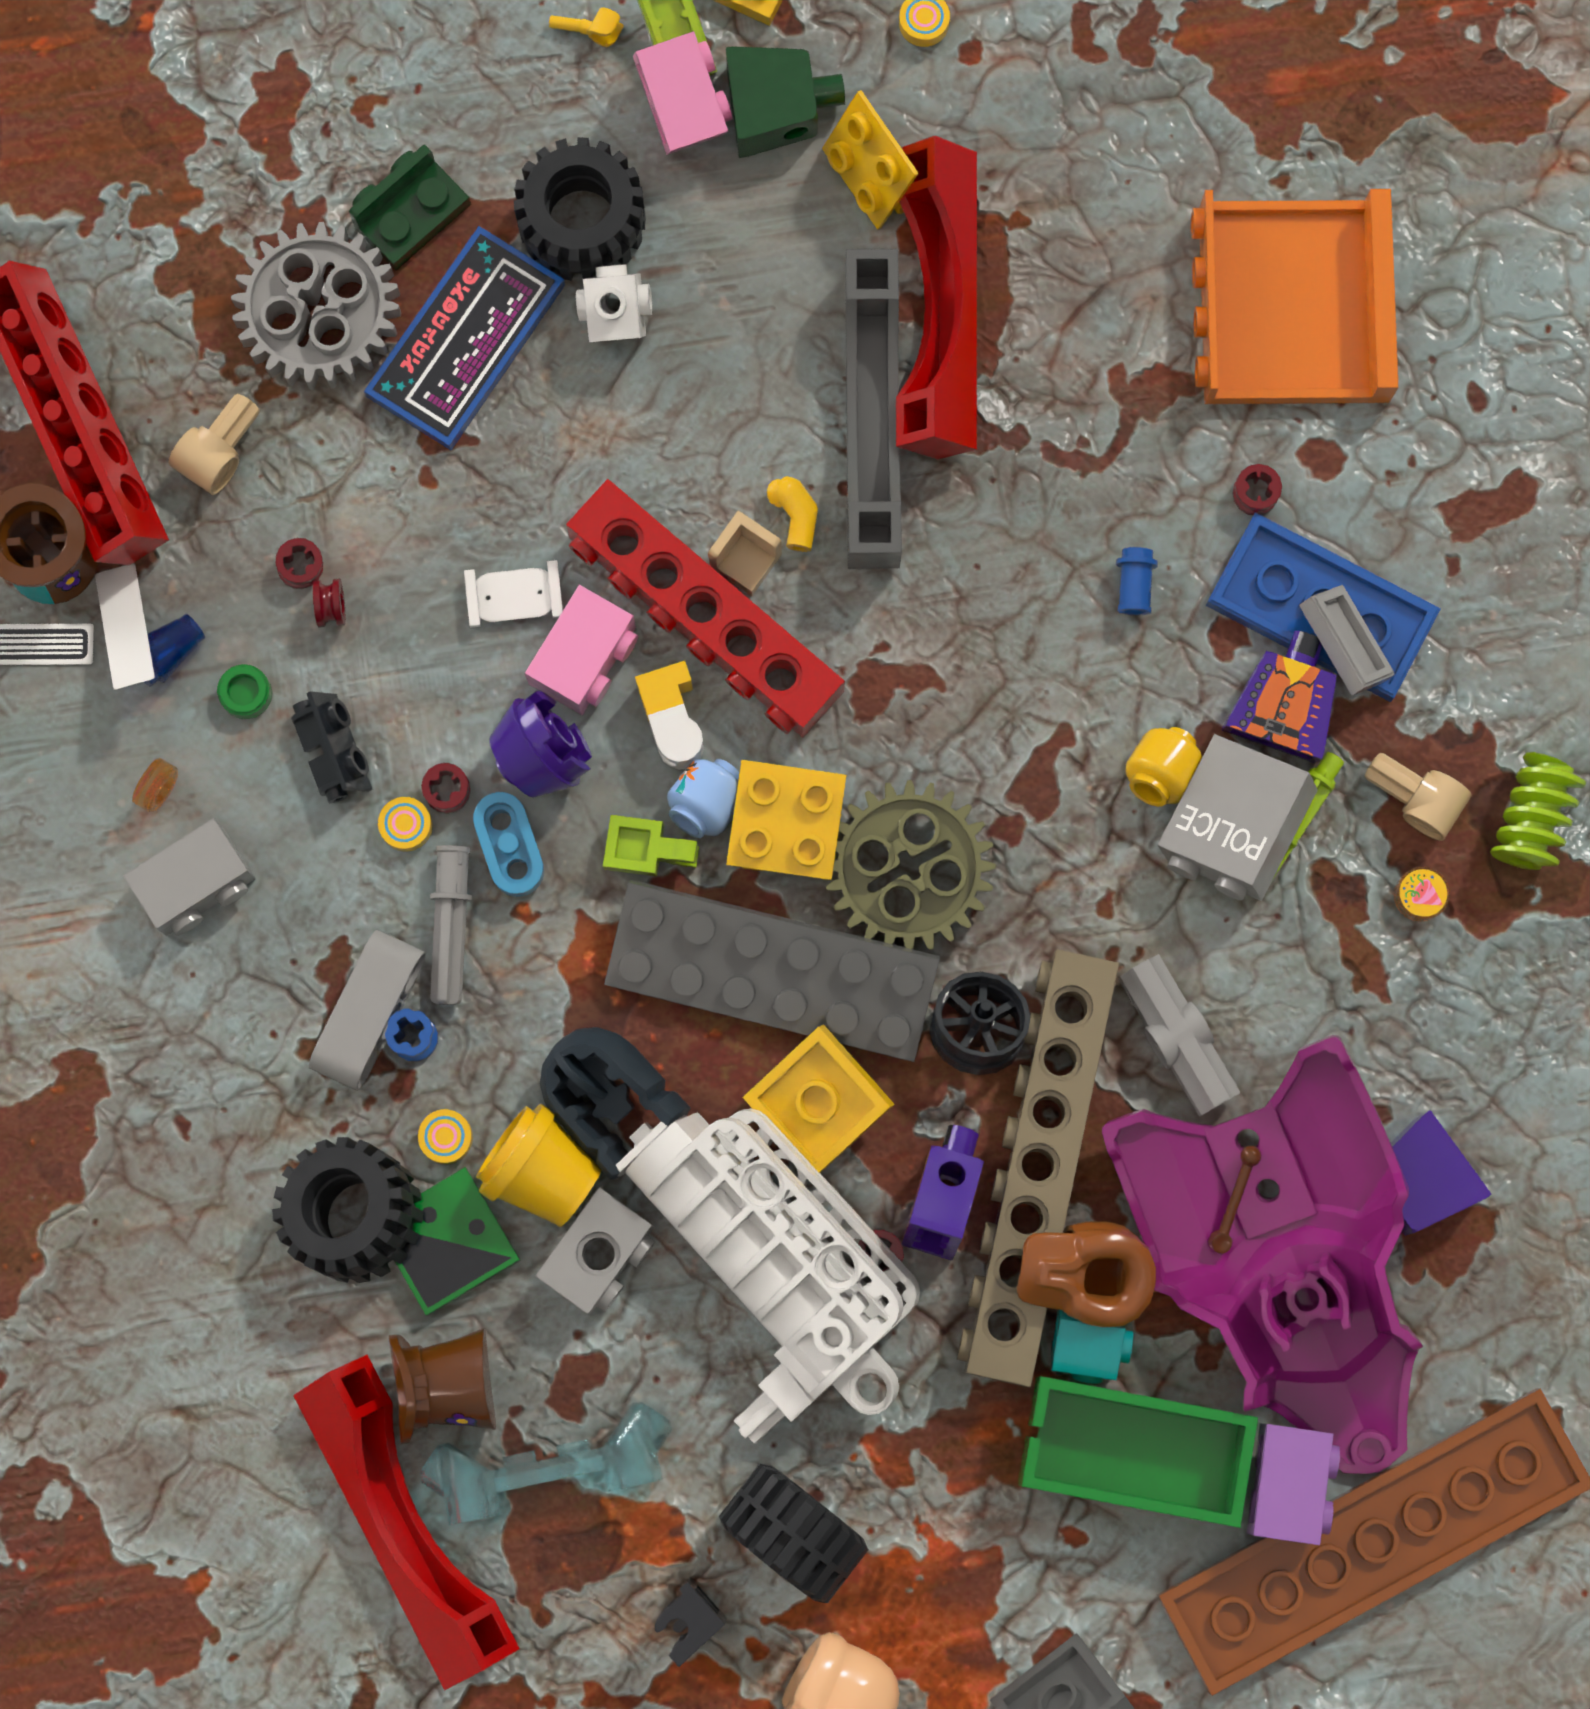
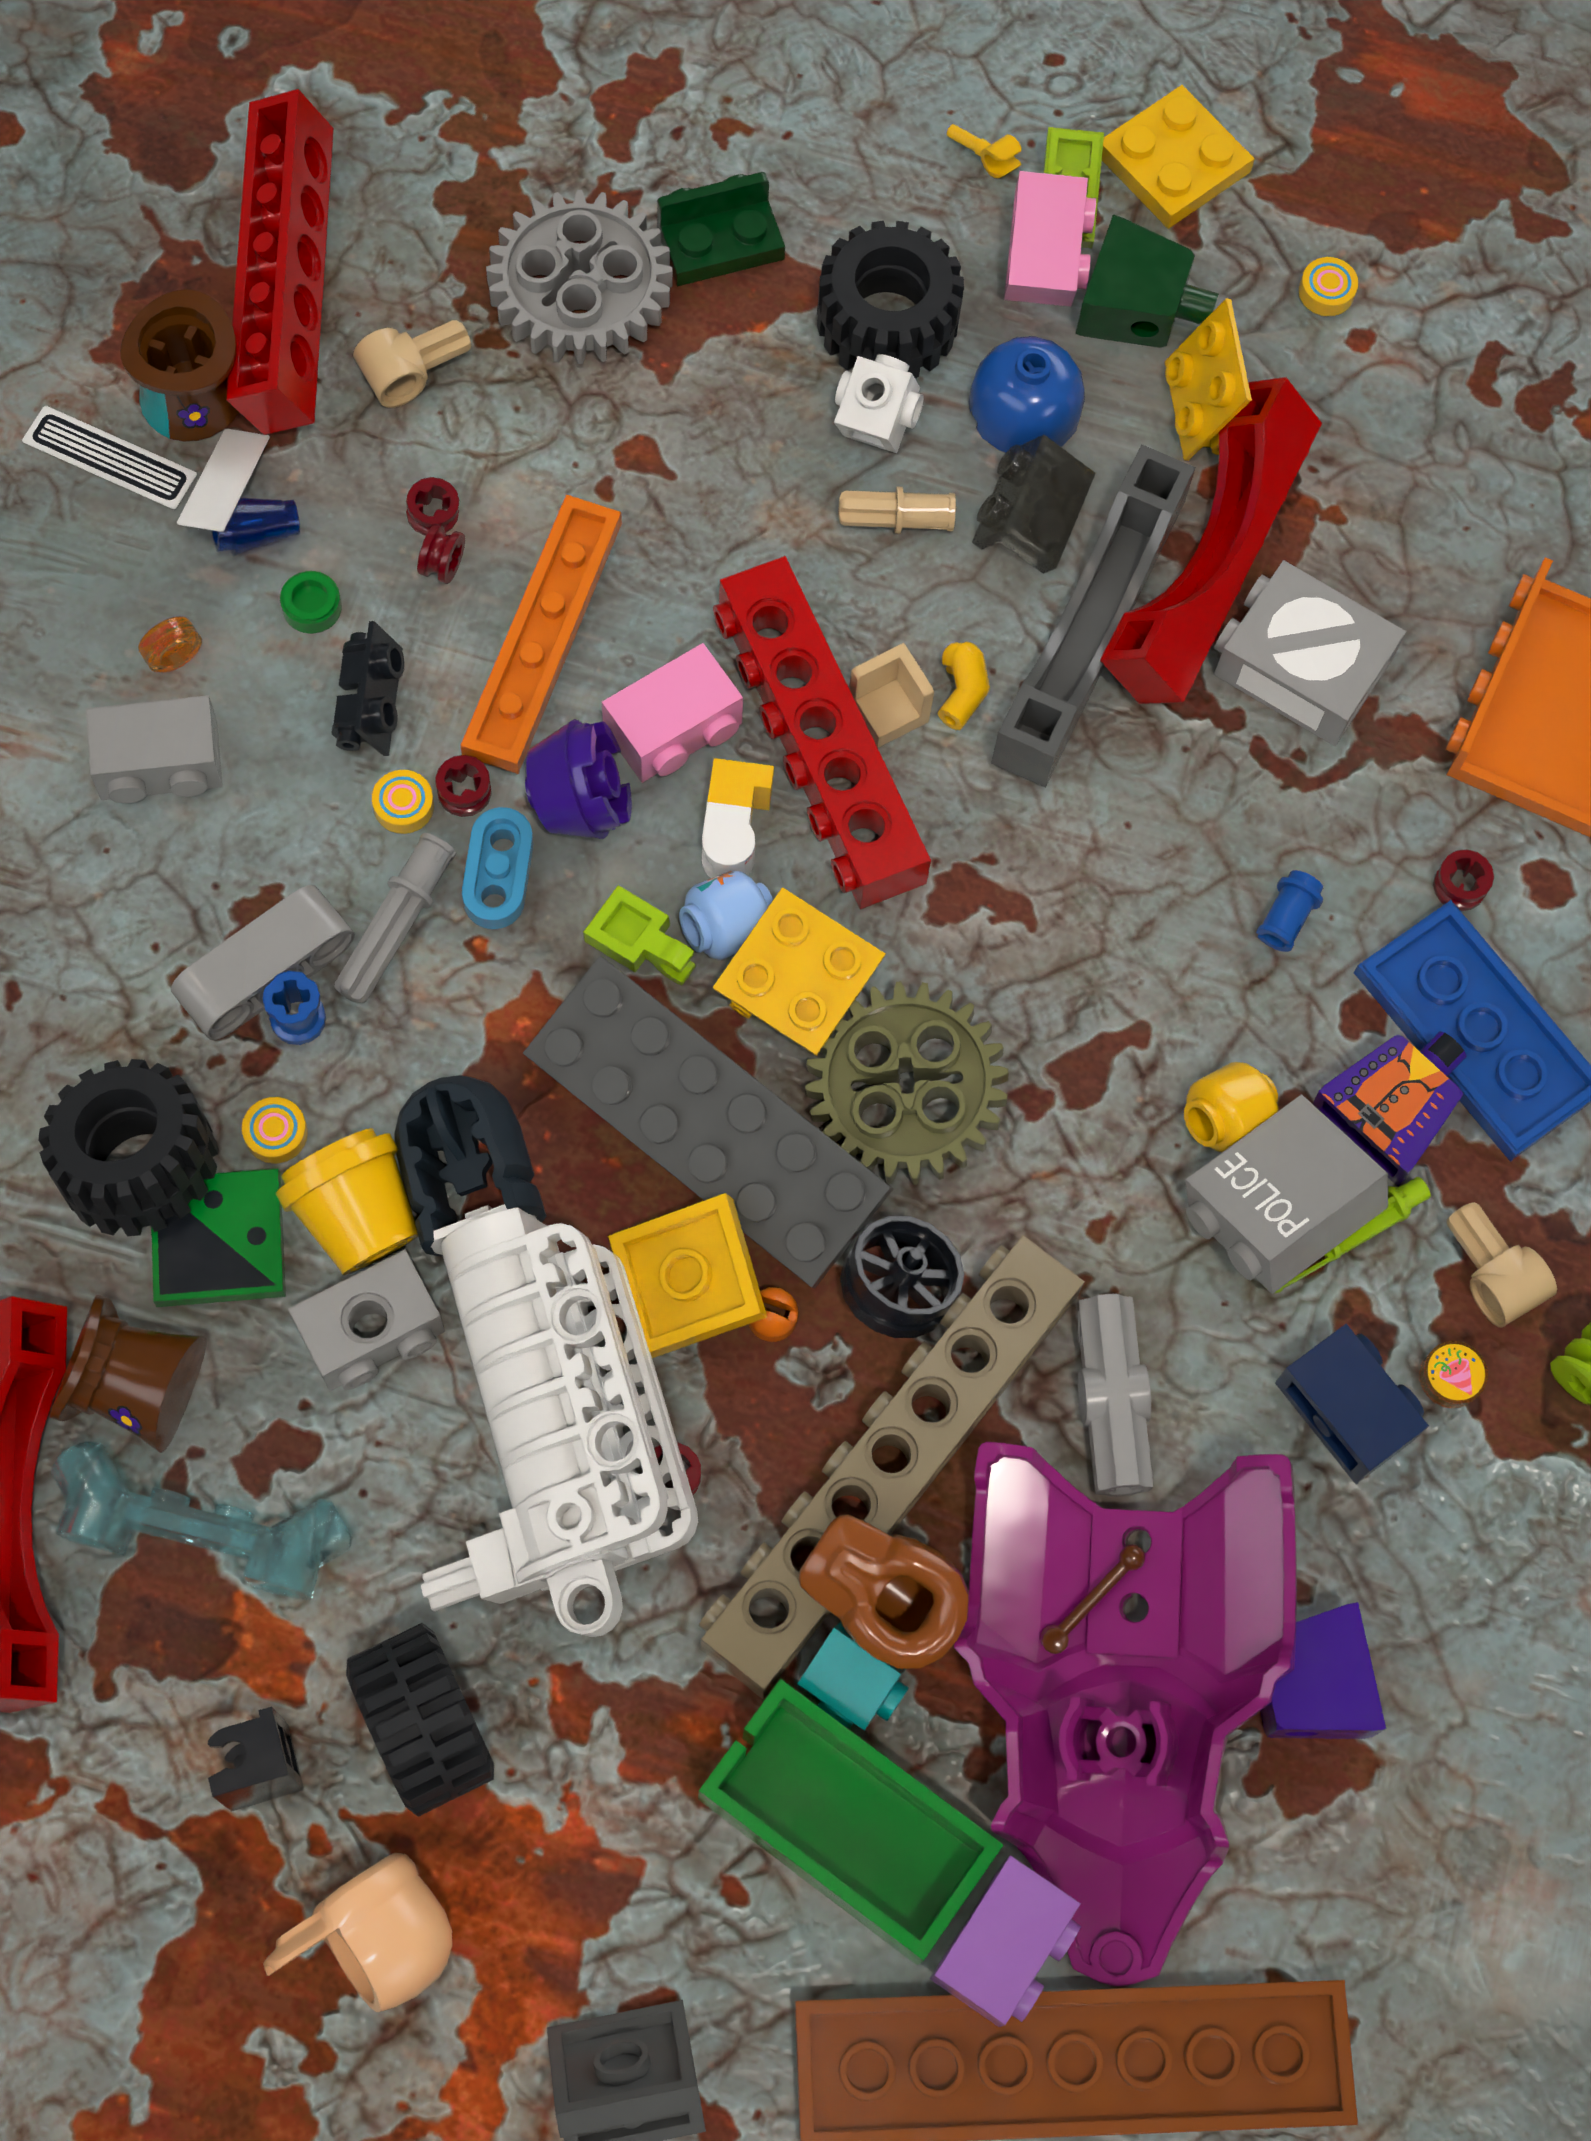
camera: 20 degrees right, 10 degrees down
tile [364,226,565,450] -> none
white piece [464,560,563,628] -> none
dark purple torso [901,1125,984,1261] -> none
light grey tile [1299,585,1395,696] -> none
none -> orange plate [460,494,622,774]
none -> orange hinge [748,1287,799,1342]
none -> tan axle [838,487,956,534]
none -> blue cylinder [968,336,1085,457]
none -> clear smoke bracket [972,434,1096,574]
none -> light grey brick [1214,560,1407,747]
none -> dark blue brick [1275,1324,1429,1484]

